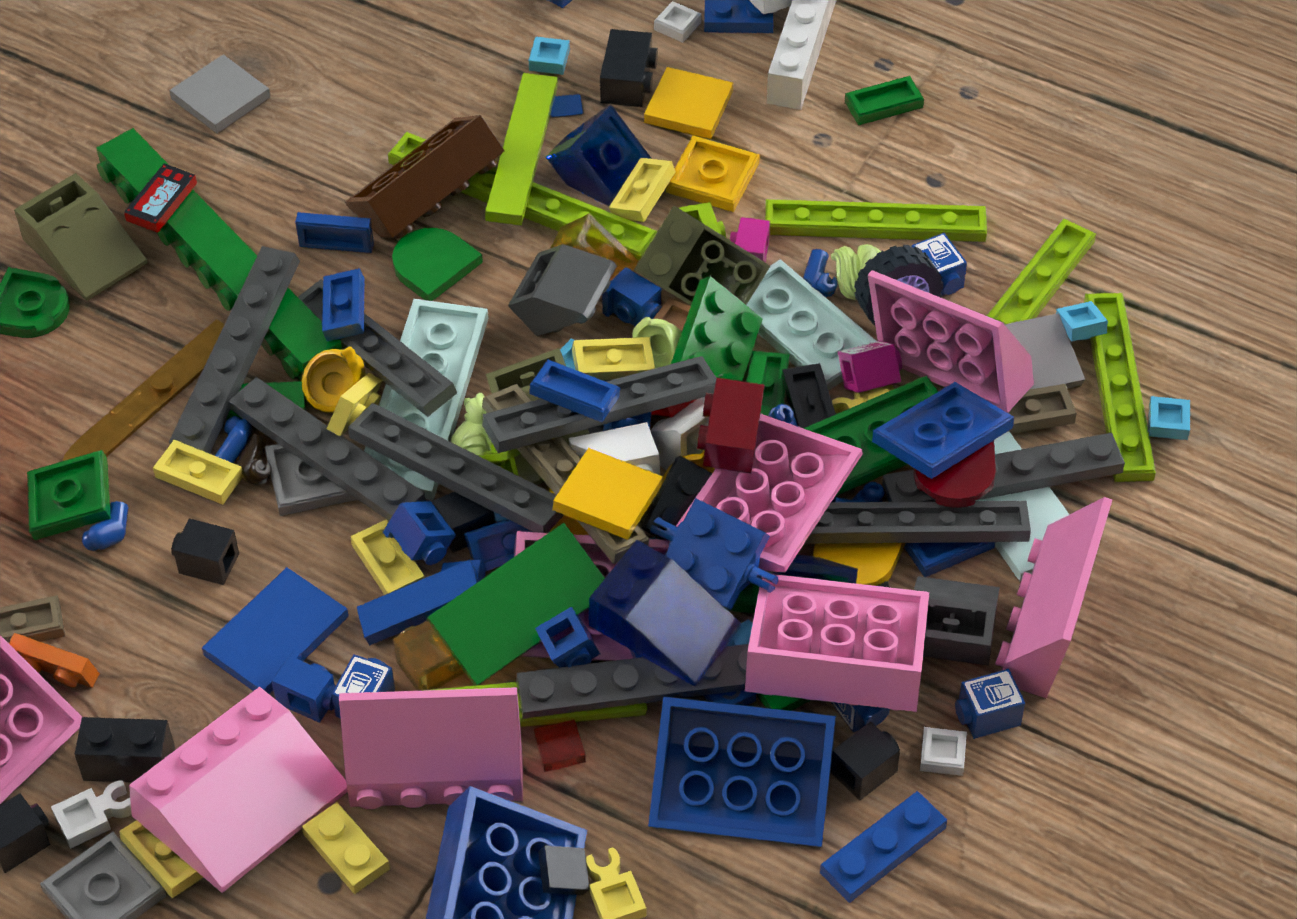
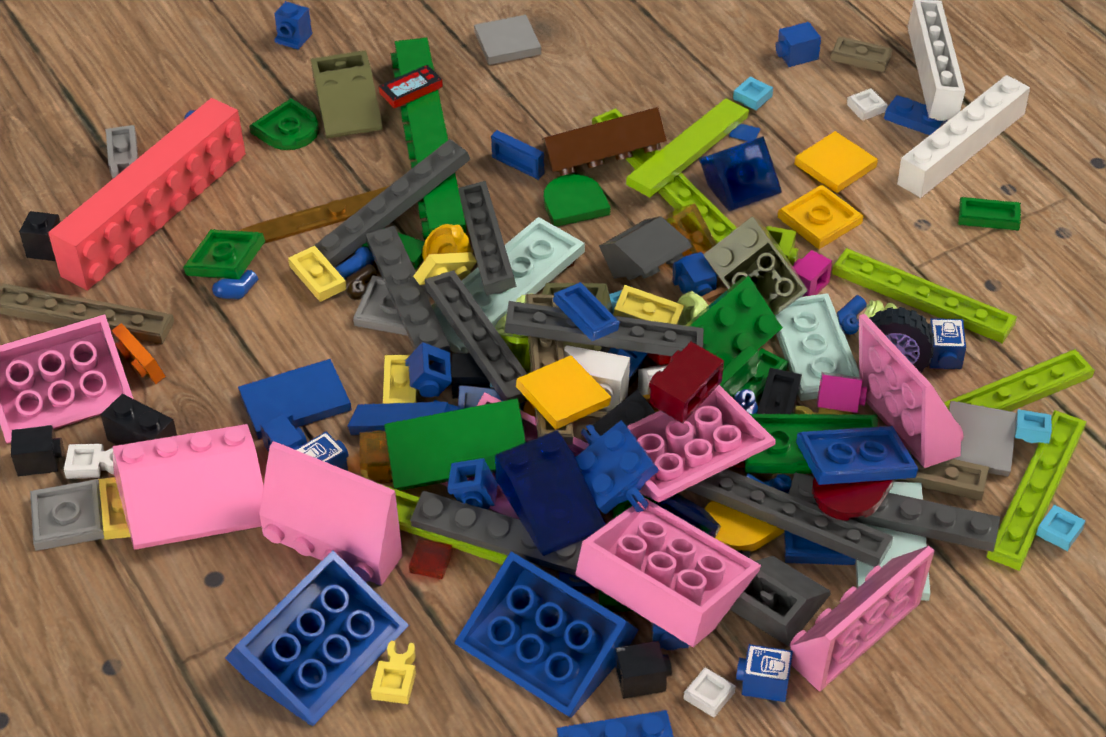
camera: 30 degrees right, 5 degrees down
black brick [171,518,239,585] -> none
light yellow plate [302,802,390,894] -> none
blue plate [322,268,365,341] -> none
tile [538,845,590,895] -> none
black brick [600,29,658,107] -> none
light yellow plate [609,158,676,222] -> none

